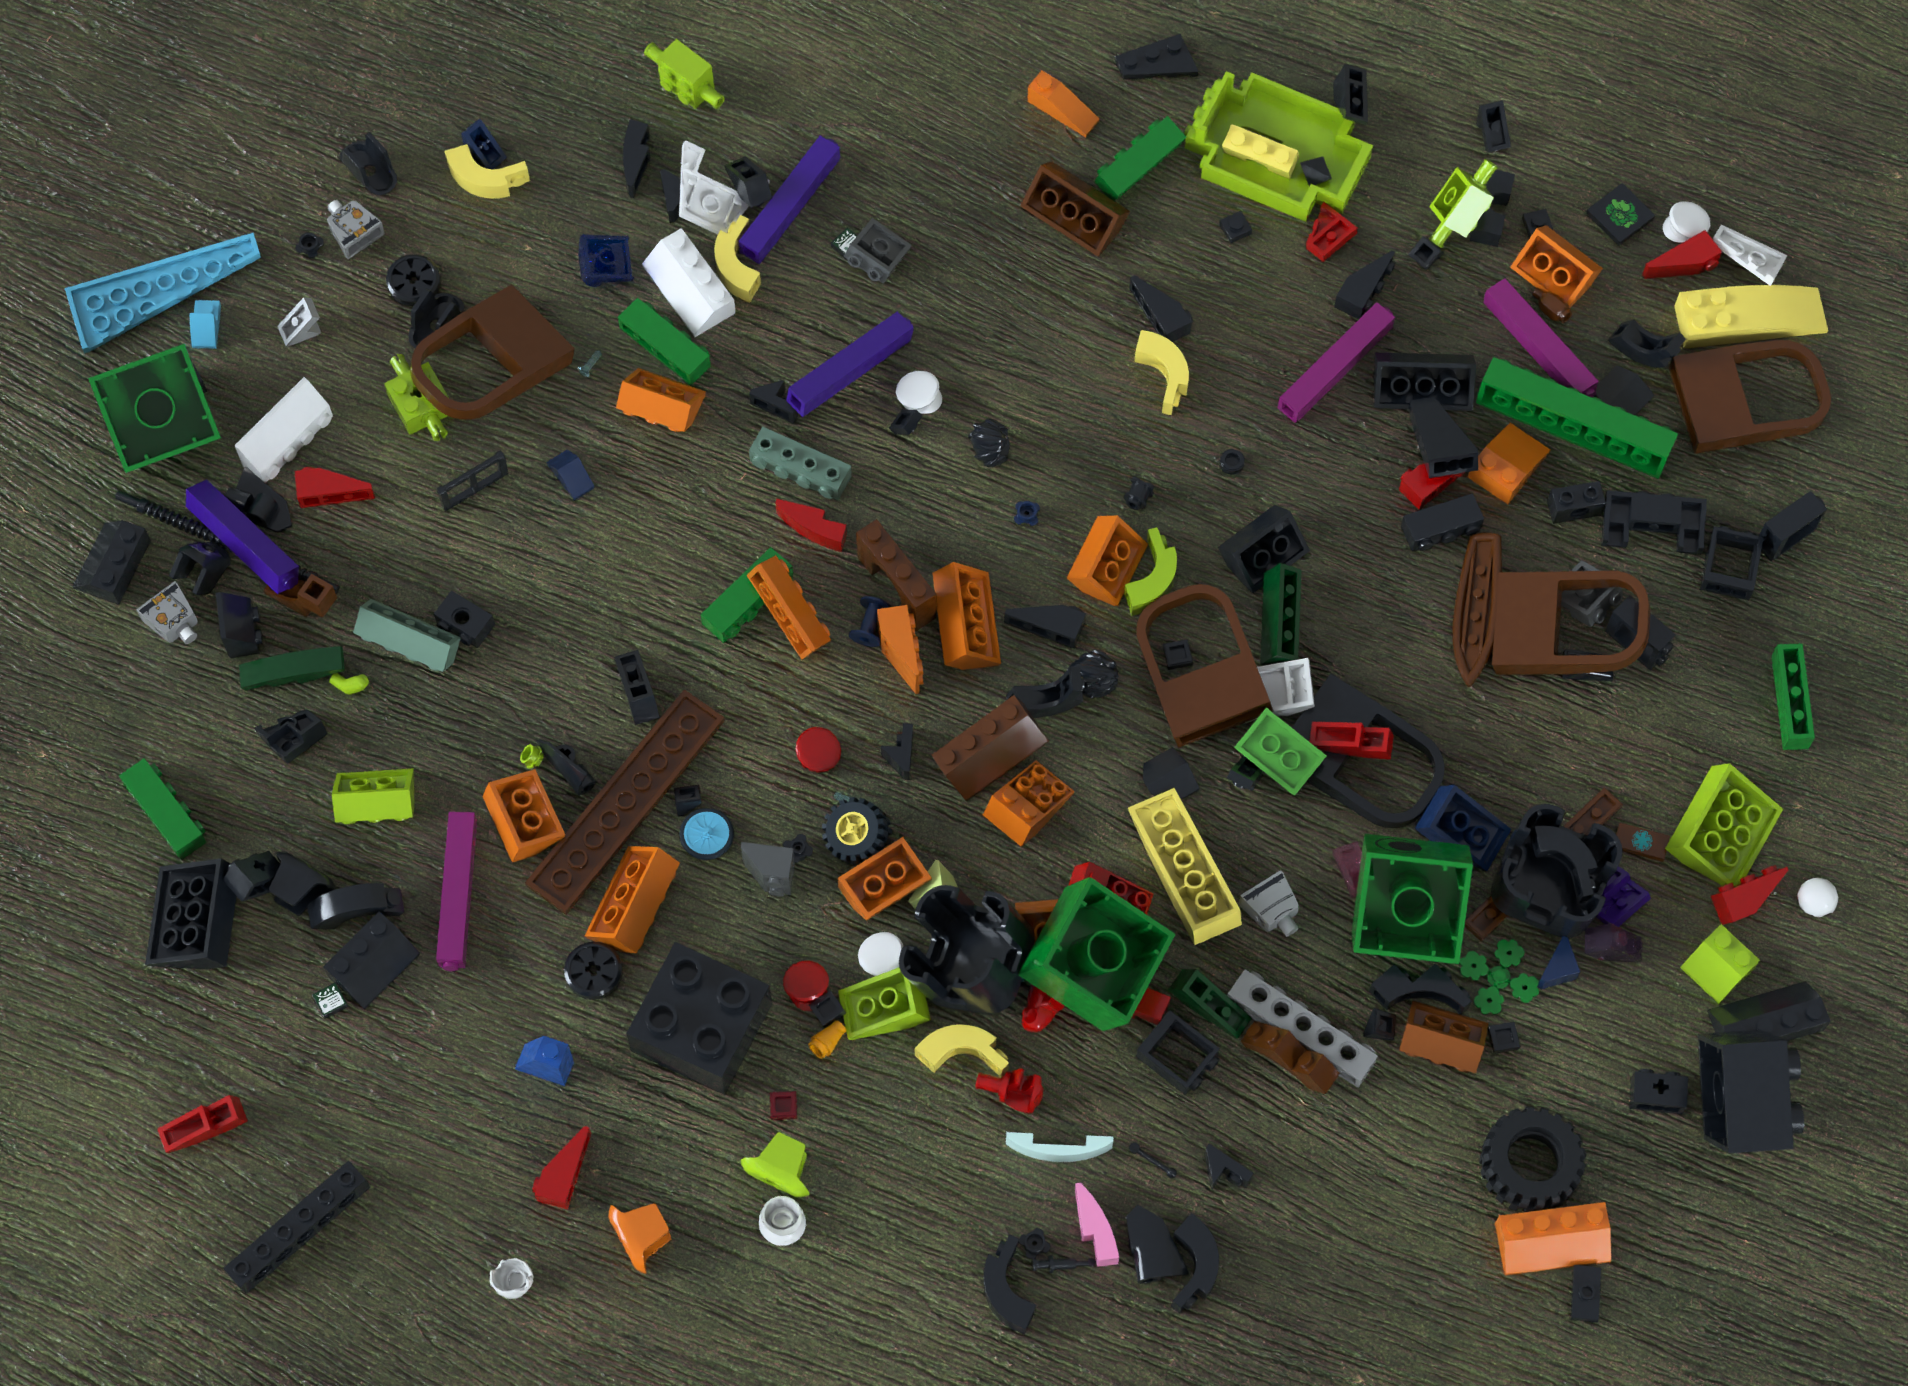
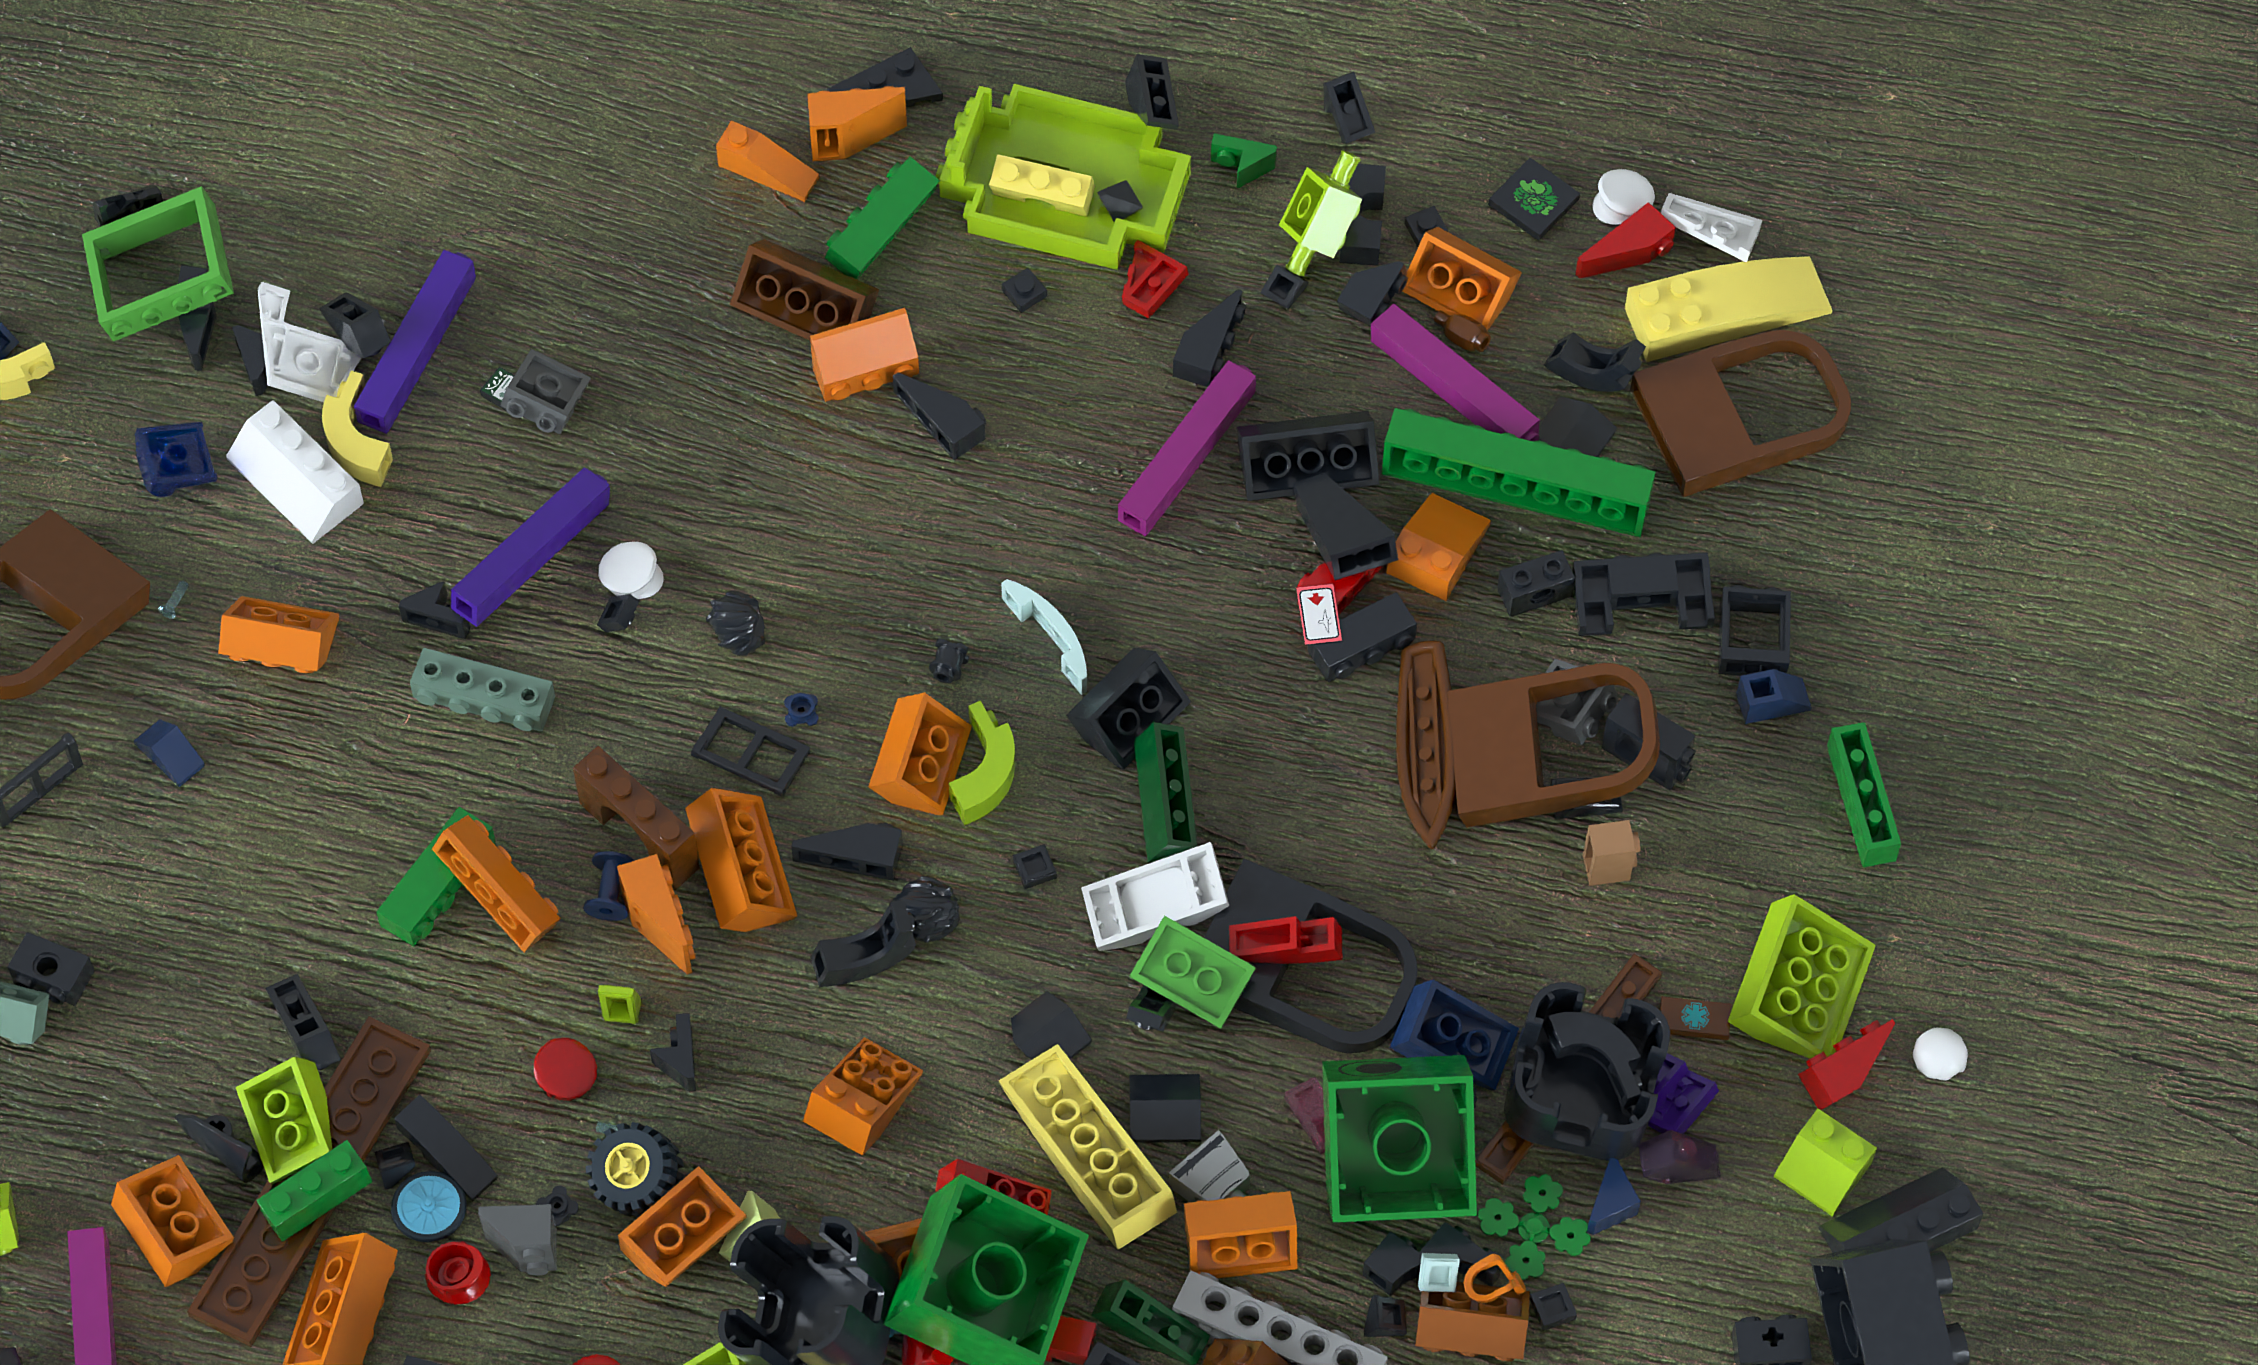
camera: 10 degrees left, 5 degrees down
lime plate [520,744,544,769] -> none
green brick [618,298,711,386] -> none
lime brick [644,39,725,109] -> none
red slope [775,499,847,552] -> none
white piece [858,932,903,976] -> none
reddish brown slope [932,695,1049,801] -> none
light yellow arch [1134,330,1189,415] -> none
reddish brown window [1136,584,1274,748] -> none
black tile [1220,449,1245,475] -> none
black window [1759,491,1827,562] -> none
none -> bright green window [82,186,234,342]
none -> black slope [93,184,163,227]
none -> lime slope [235,1056,332,1184]
none -> green brick [256,1140,372,1242]
none -> black slope [394,1094,498,1202]
none -> red piece [425,1241,491,1304]
none -> lime slope [598,985,641,1024]
none -> black window [691,706,810,797]
none -> orange slope [807,86,907,162]
none -> orange slope [810,308,919,402]
none -> light aqua slope [1001,579,1087,695]
none -> black slope [1129,1074,1201,1143]
none -> orange slope [1184,1191,1297,1279]
none -> green slope [1211,133,1277,188]
none -> white sticker [1296,584,1342,645]
none -> black slope [1337,261,1408,327]
none -> light aqua tile [1418,1253,1460,1292]
none -> orange piece [1464,1254,1526,1303]
none -> medium nougat brick [1583,820,1640,886]
none -> dark blue slope [1736,669,1812,724]

